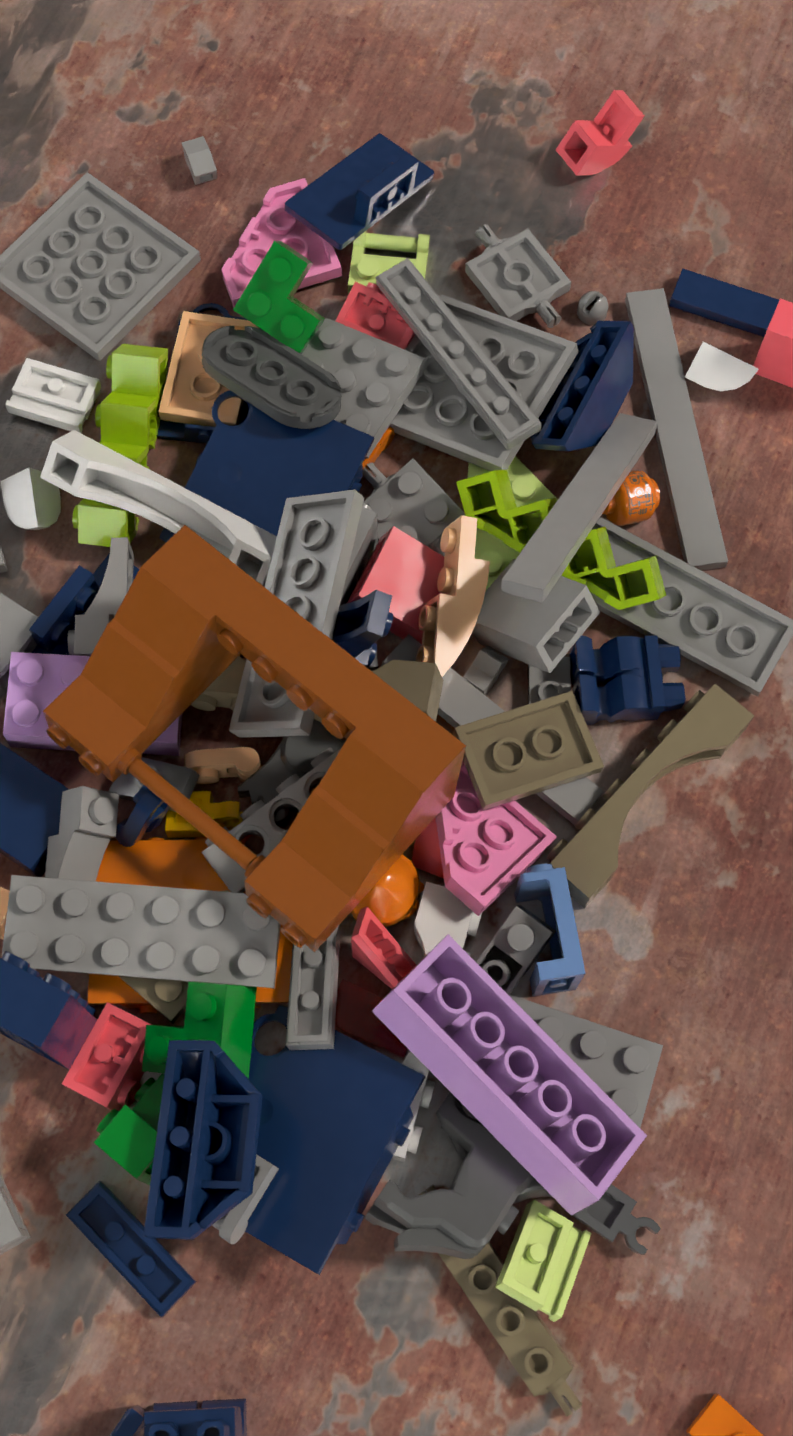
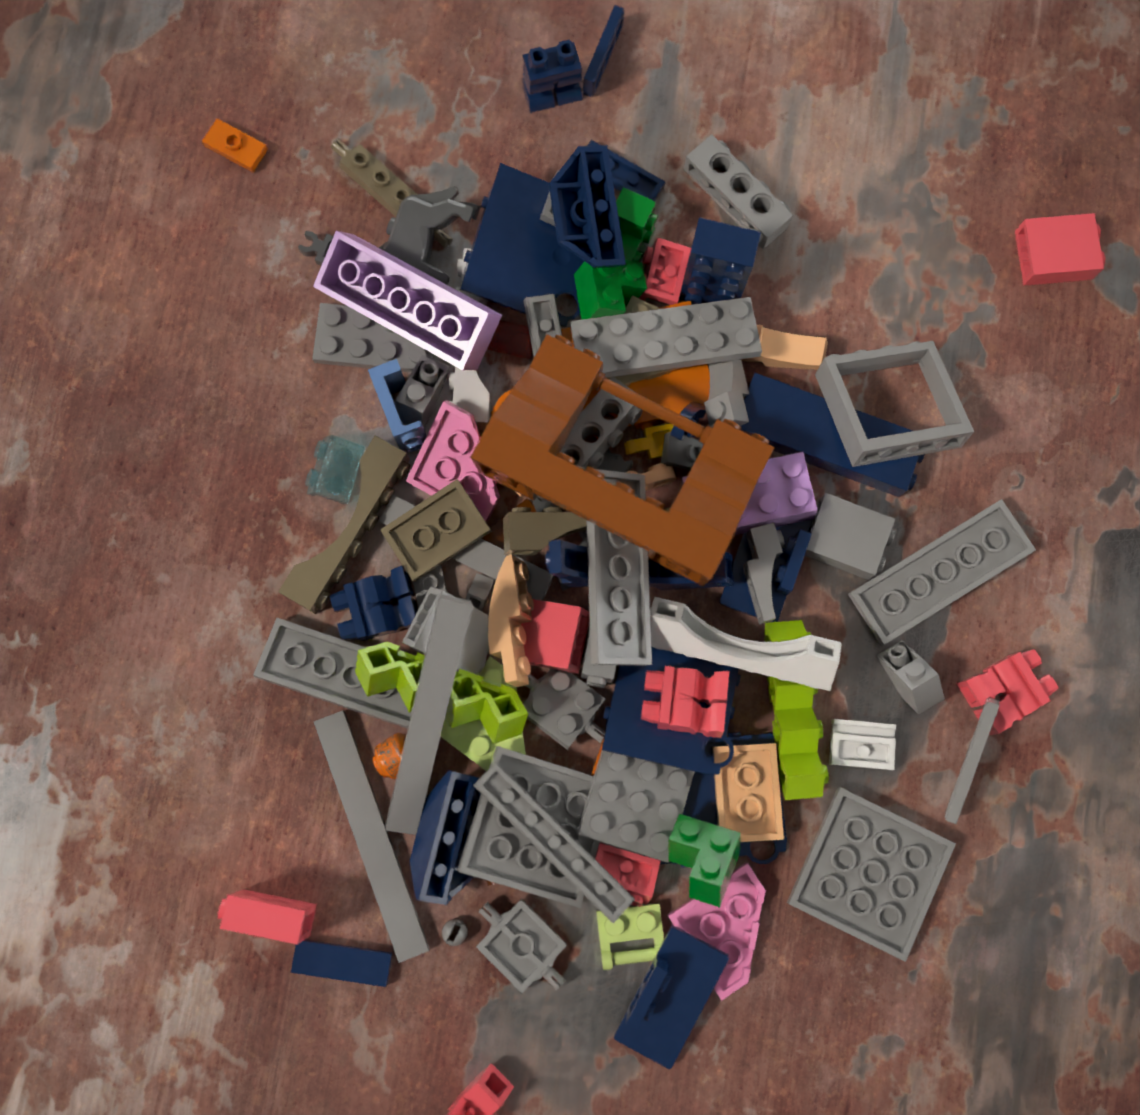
camera: 165 degrees right, 10 degrees up
white brick [1,467,61,530] -> none
light grey piece [182,136,217,185] -> none
dark grey tile [202,325,342,429] -> none
coral slope [351,906,416,989] -> none
yellowish green plate [495,1200,592,1322] -> none
white brick [685,342,759,391] -> none
none -> clear light blue bracket [305,434,365,504]
none -> coral hips [641,666,729,738]

